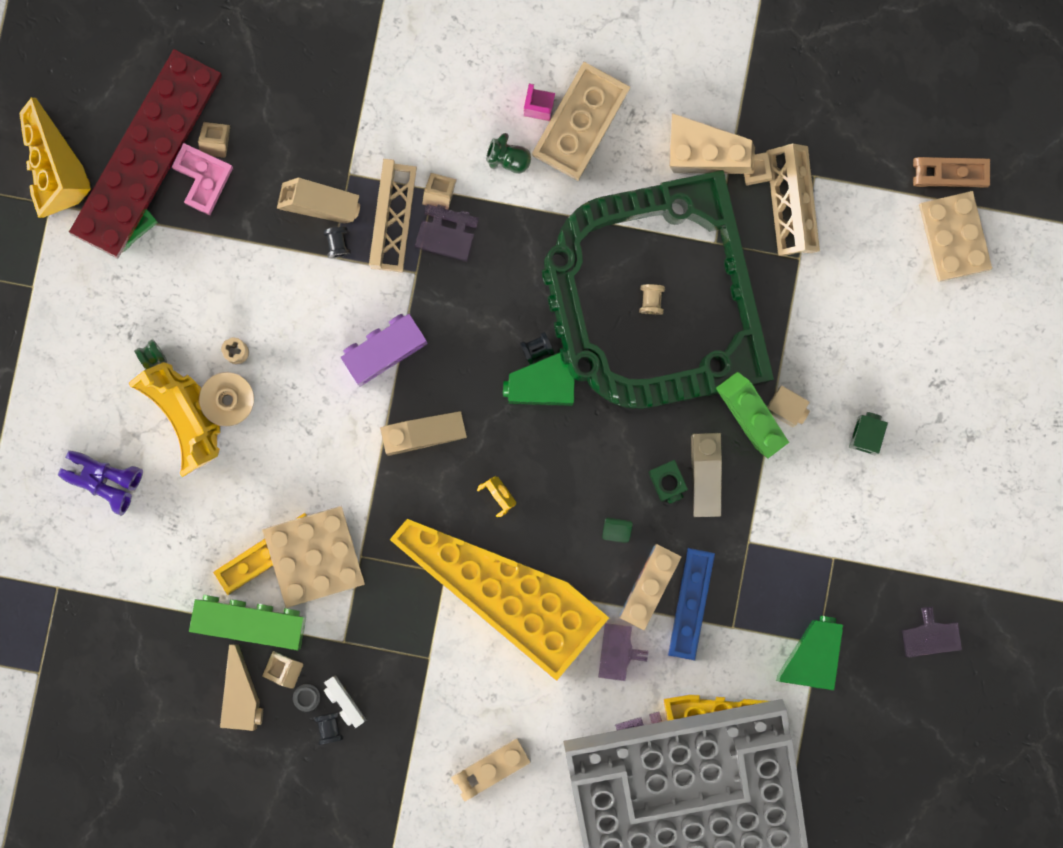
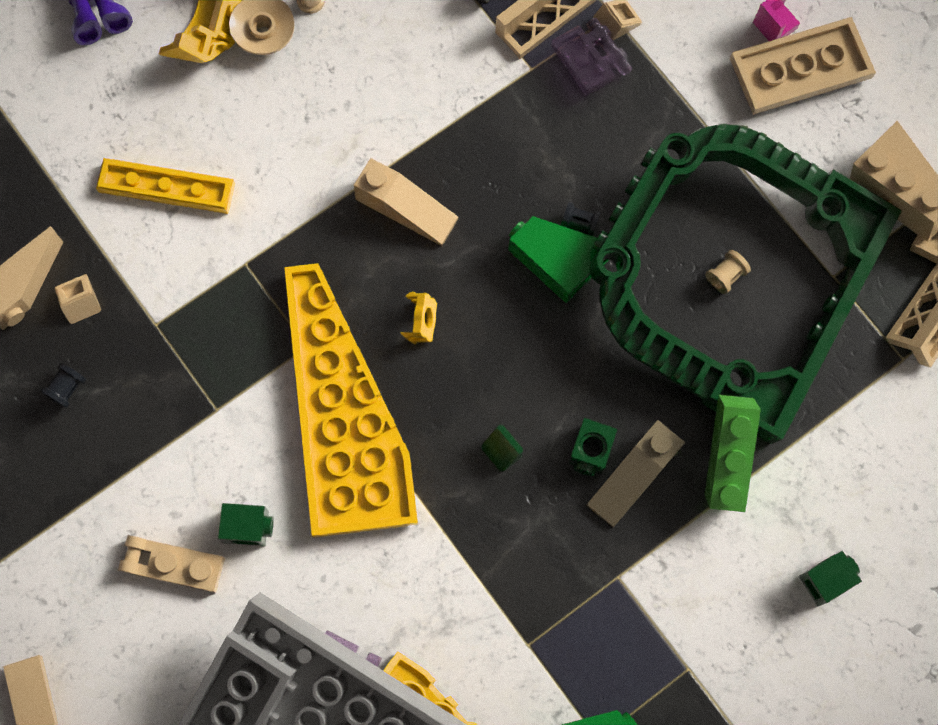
camera: 40 degrees right, 10 degrees down
bright green brick [189,595,306,650] -> none
tan plate [262,505,365,608] -> none
dark grey plate [293,684,321,712] -> none
white plate [324,675,366,728] -> none
medium lavender brick [340,314,428,387] -> none
dark green animal [486,133,531,174] -> none
clear purple plate [598,623,649,681] -> none
tan brick [618,544,681,630] -> none
blue tile [668,548,715,661] -> none
tan brick [767,385,810,427] -> none
none -> dark green brick [218,503,274,546]

